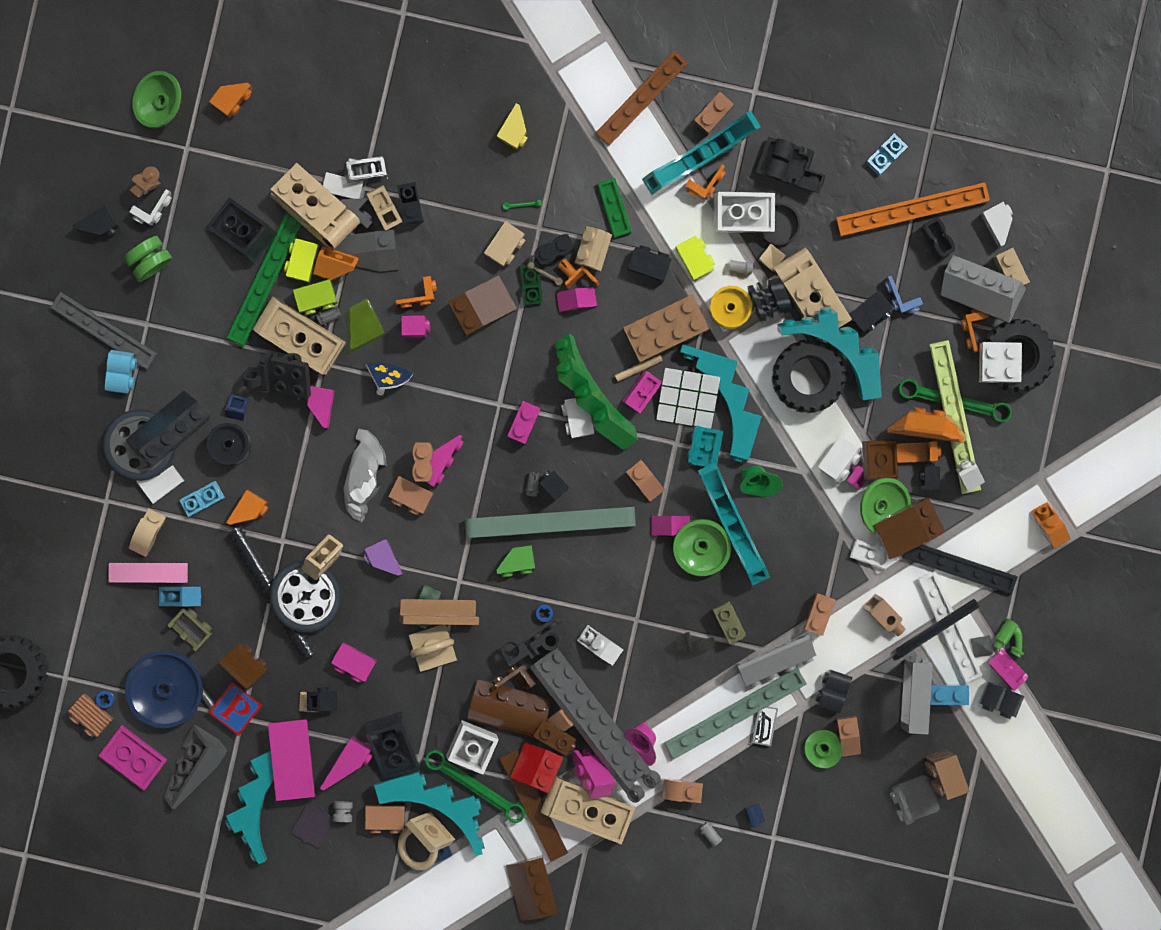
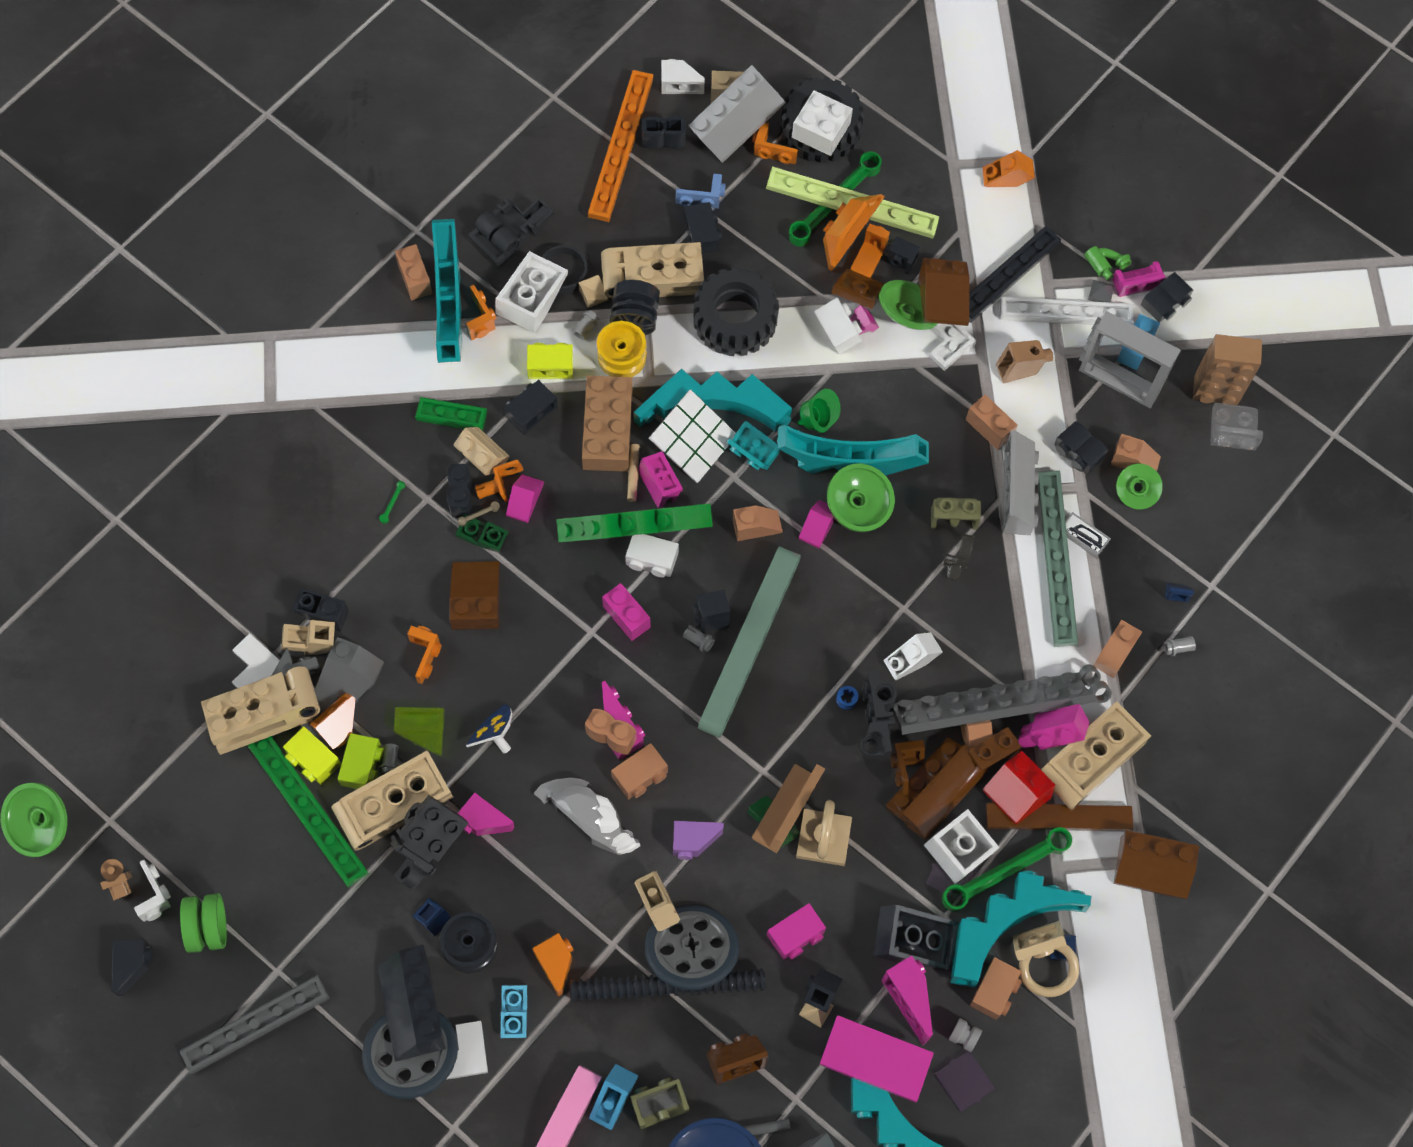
camera: 65 degrees left, 20 degrees down
medium azure brick [105,350,137,393] -> none
tan brick [129,509,166,557] -> none
black slope [206,197,278,263] -> none
piece [208,682,263,736] -> none
orange slope [209,83,252,118] -> none
slope [344,156,387,183] -> none
dark pink brick [402,316,431,338] -> none
tan brick [484,221,526,267] -> none
bright green slope [496,545,535,577] -> none
light yellow slope [497,103,528,150] -> none
dark orange tile [595,50,688,146] -> none
dark pink piece [625,722,656,766] -> none
teal arch [777,307,882,400] -> none
medium azure slope [866,133,908,176] -> none
black axle [896,599,980,658] -> none
white slope [956,460,985,491] -> none

